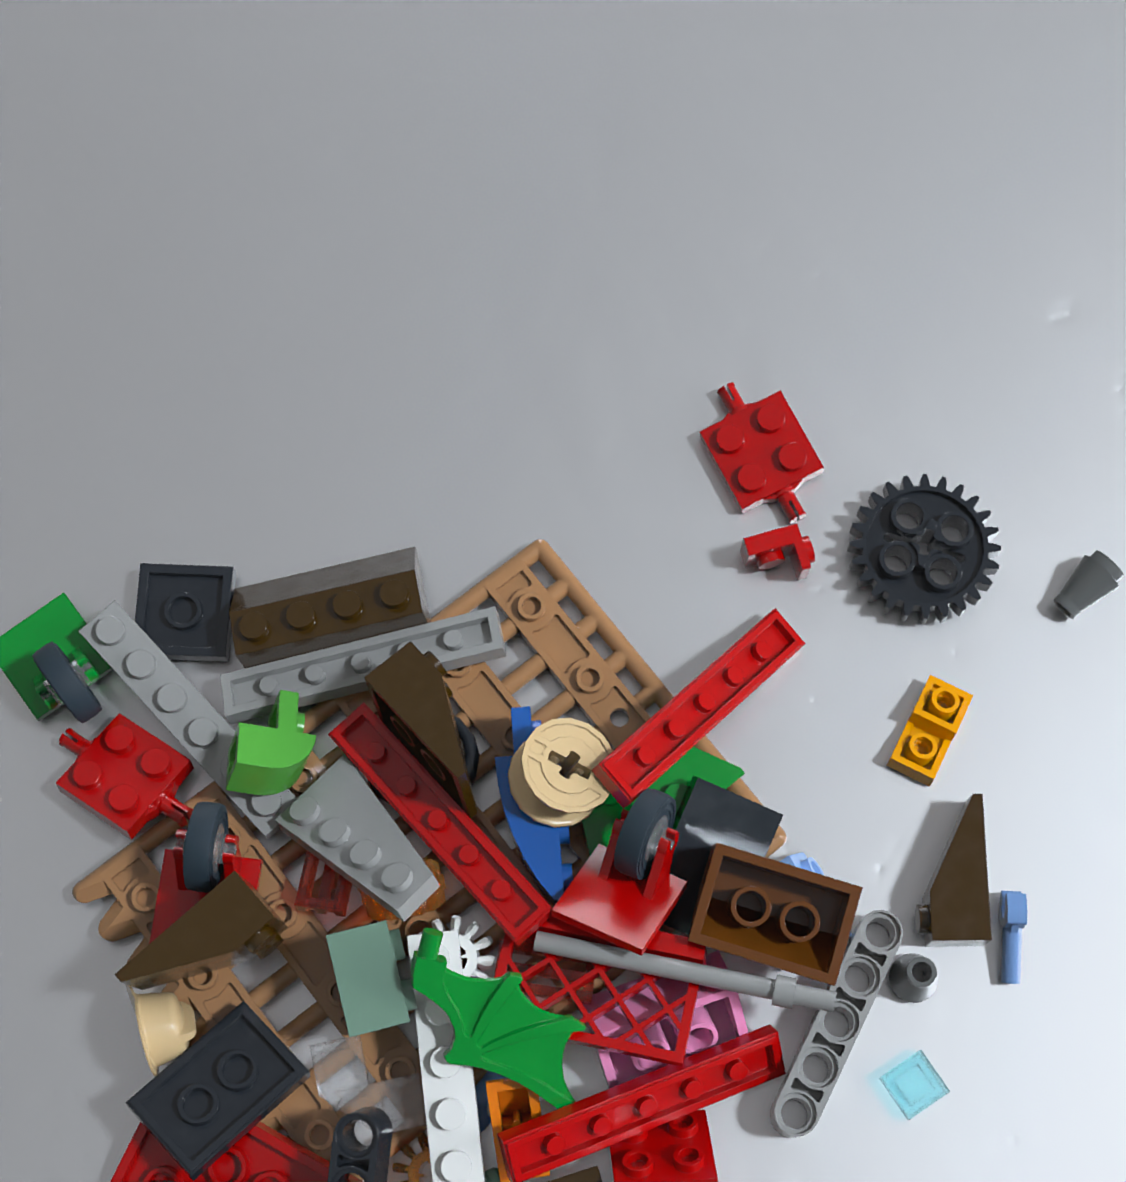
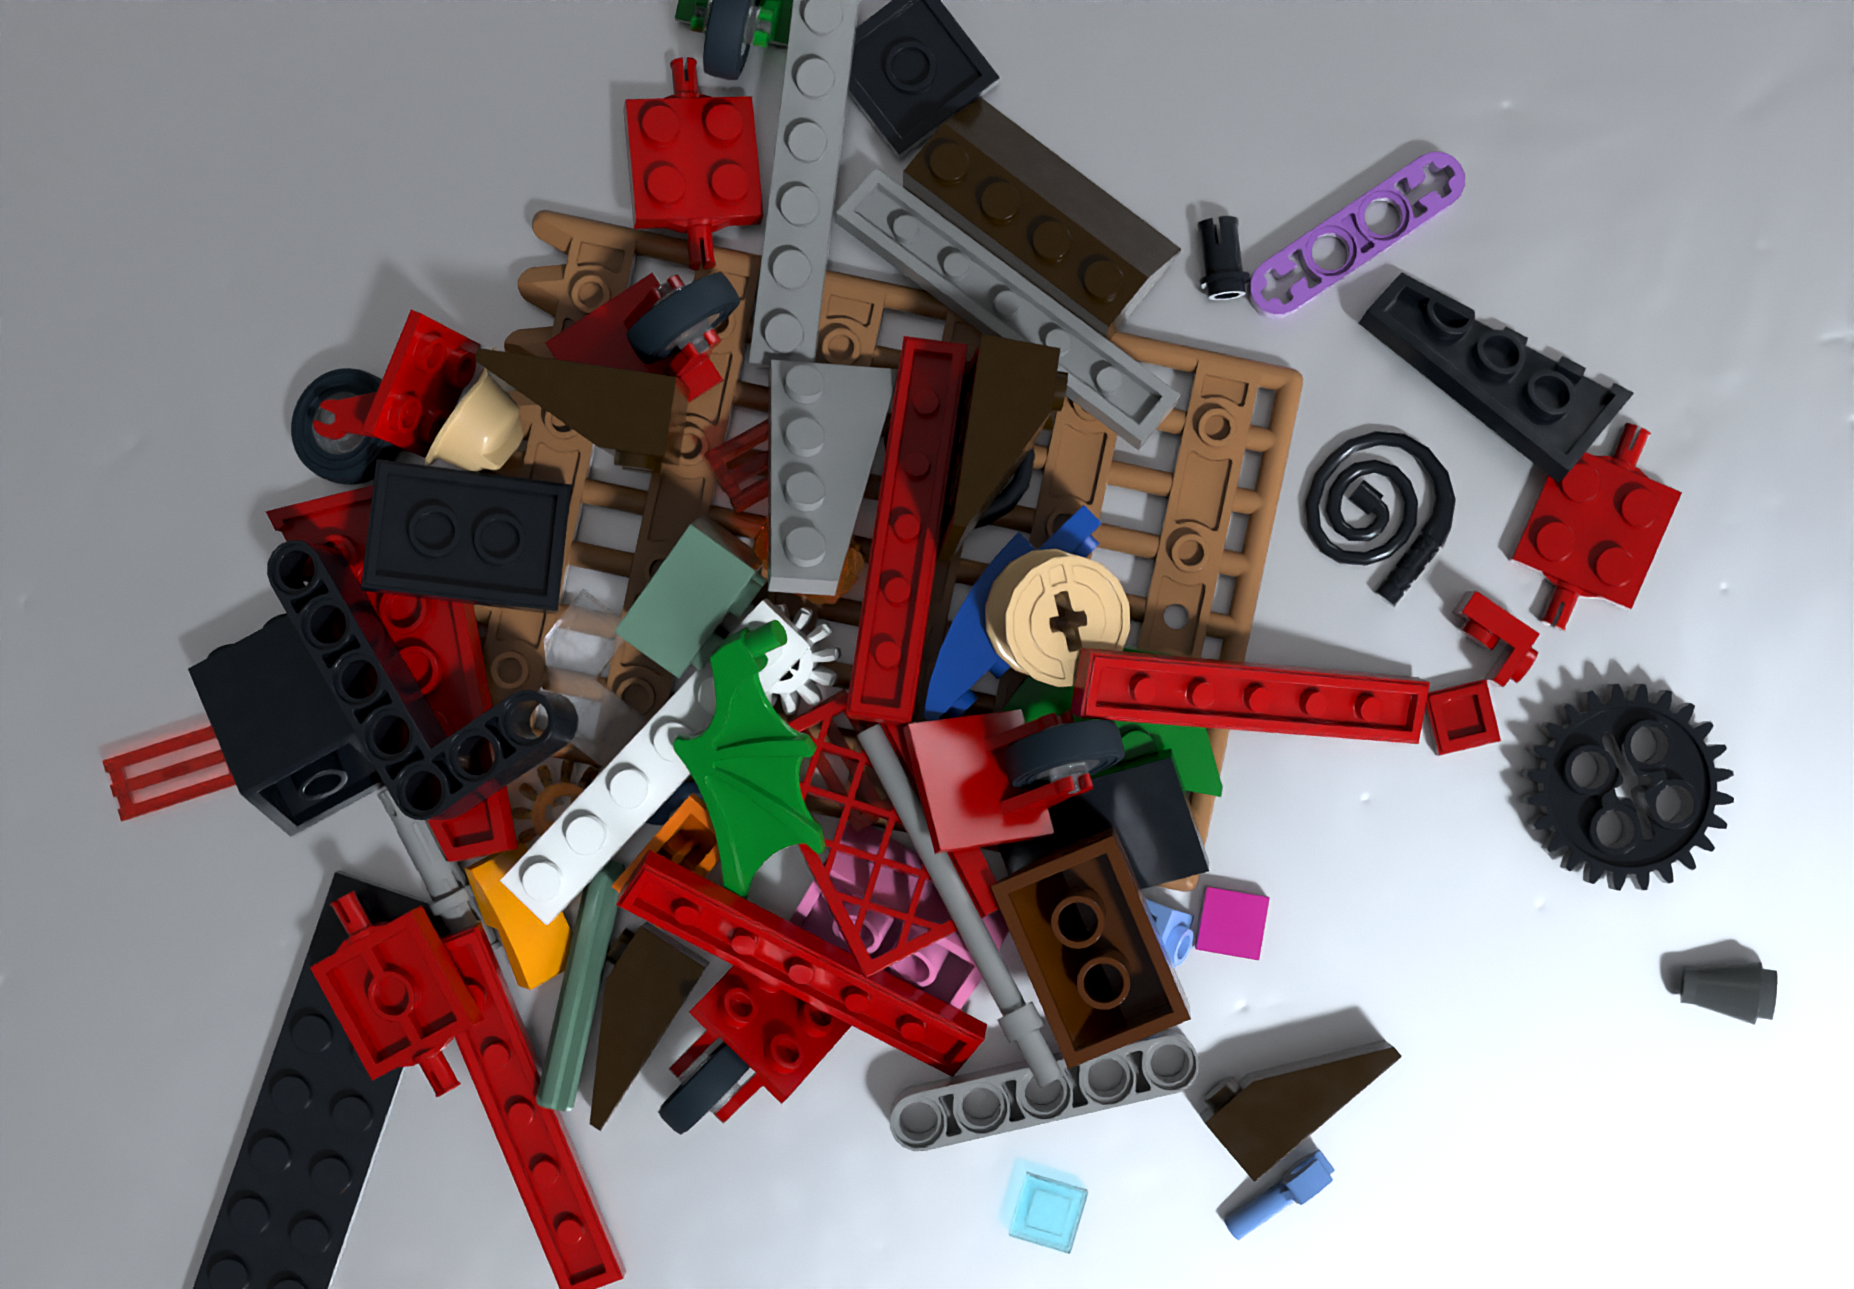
camera: 55 degrees right, 15 degrees up
bright green brick [226,690,316,795] -> none
light orange slope [886,675,973,787] -> none
dark grey cone [889,953,938,1003] -> none
none -> red plate [291,310,481,485]
none -> dark pink tile [1194,886,1270,960]
none -> black pin [1197,216,1250,300]
none -> medium lavender beam [1247,152,1465,318]
none -> black piece [1305,431,1456,607]
none -> black wing [1359,272,1634,483]
none -> red tile [1425,679,1501,756]

